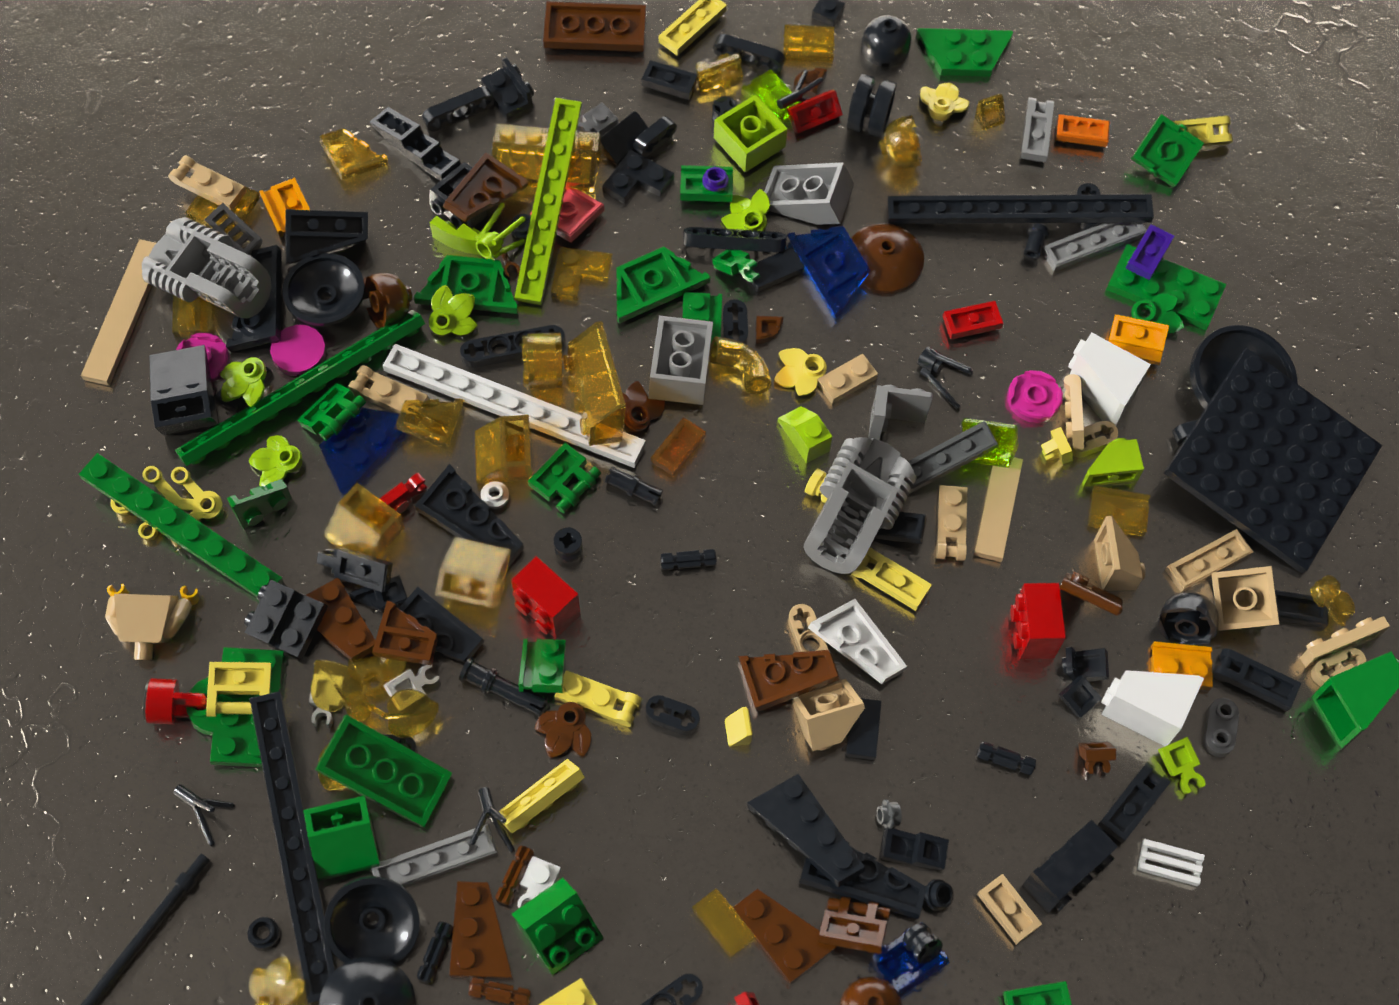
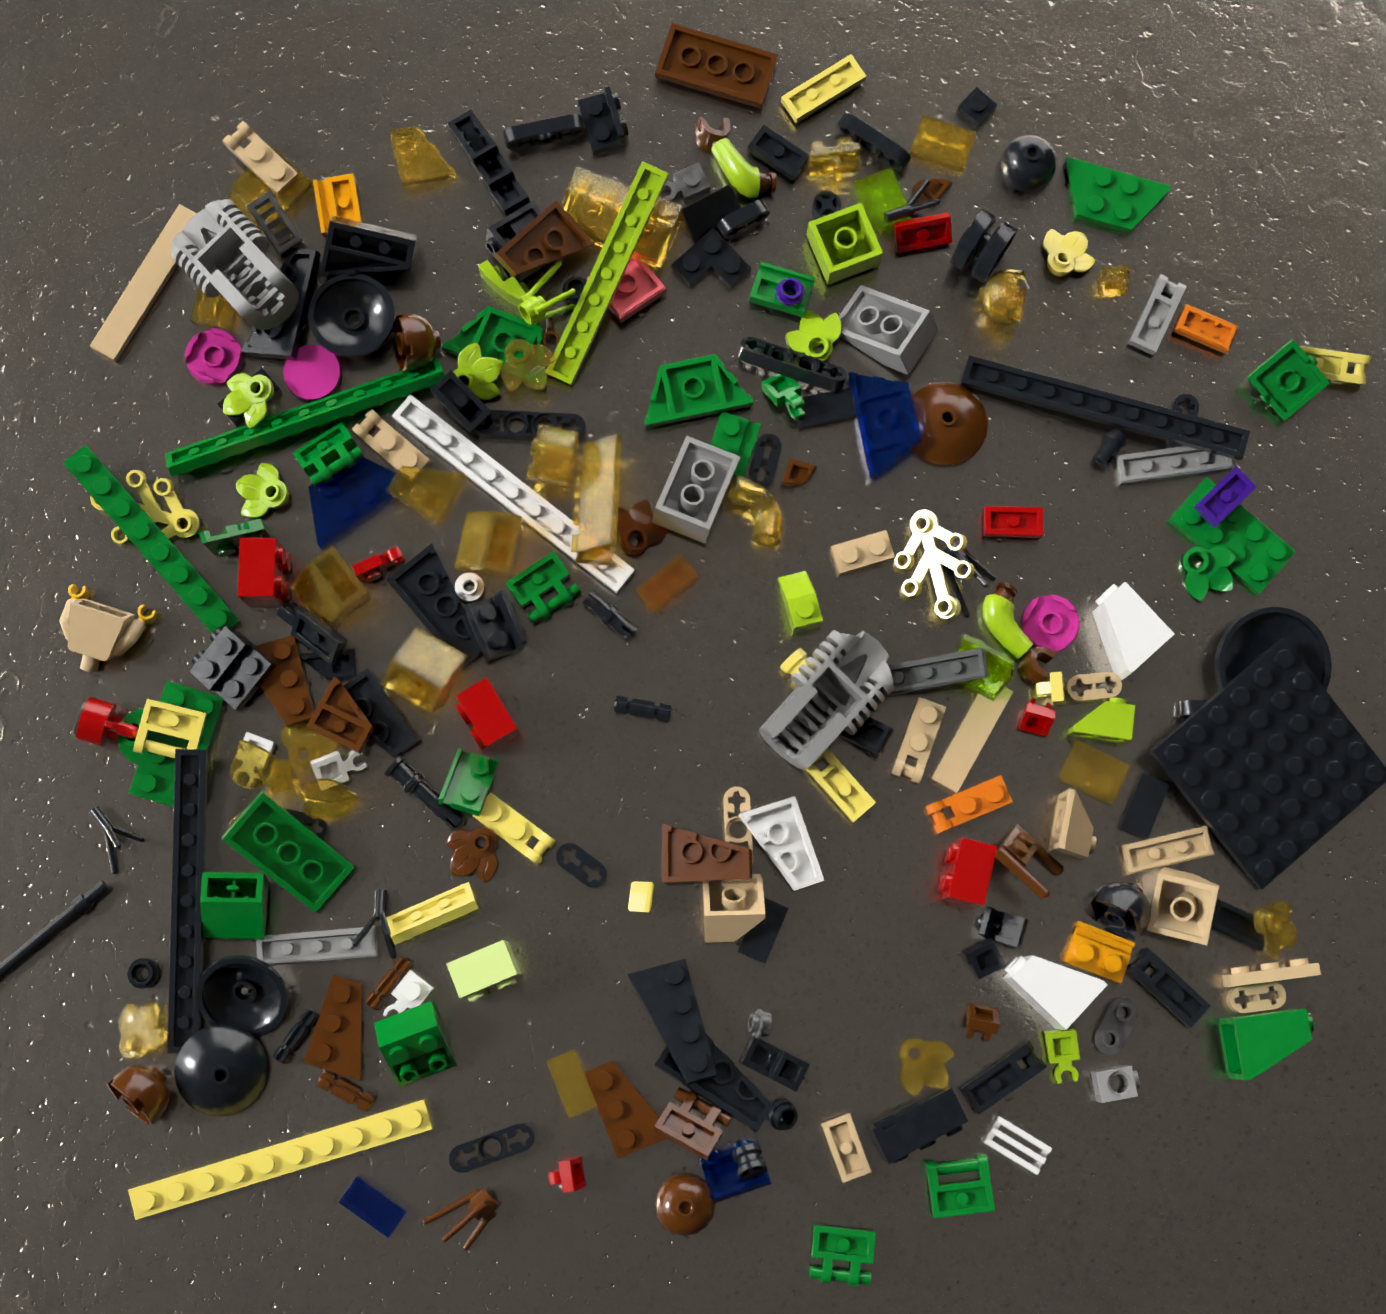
camera: 15 degrees right, 15 degrees up
black slope [149,345,218,435] -> none
clear yellow plate [551,247,612,301] -> none
black wheel [553,527,583,562] -> none
light yellow plate [774,348,827,396] -> none
light grey bracket [868,385,933,440] -> none
black axle [977,741,1036,775] -> none
tan plate [1064,374,1084,450] -> none
light orange plate [1109,314,1169,365] -> none
none -> red brick [237,538,291,608]
none -> black slope [430,370,491,433]
none -> yellowish green brick [446,940,521,1002]
none -> black bracket [464,590,527,661]
none -> clear yellow plate [501,339,556,392]
none -> piece [695,117,777,198]
none -> plant [894,510,975,620]
none -> clear yellow plate [900,1038,954,1096]
none -> orange plate [925,775,1013,834]
none -> green plate [925,1154,995,1219]
none -> piece [982,582,1056,684]
none -> red tile [1018,698,1056,737]
none -> light grey brick [1090,1065,1140,1103]
none -> black tile [1119,773,1170,839]

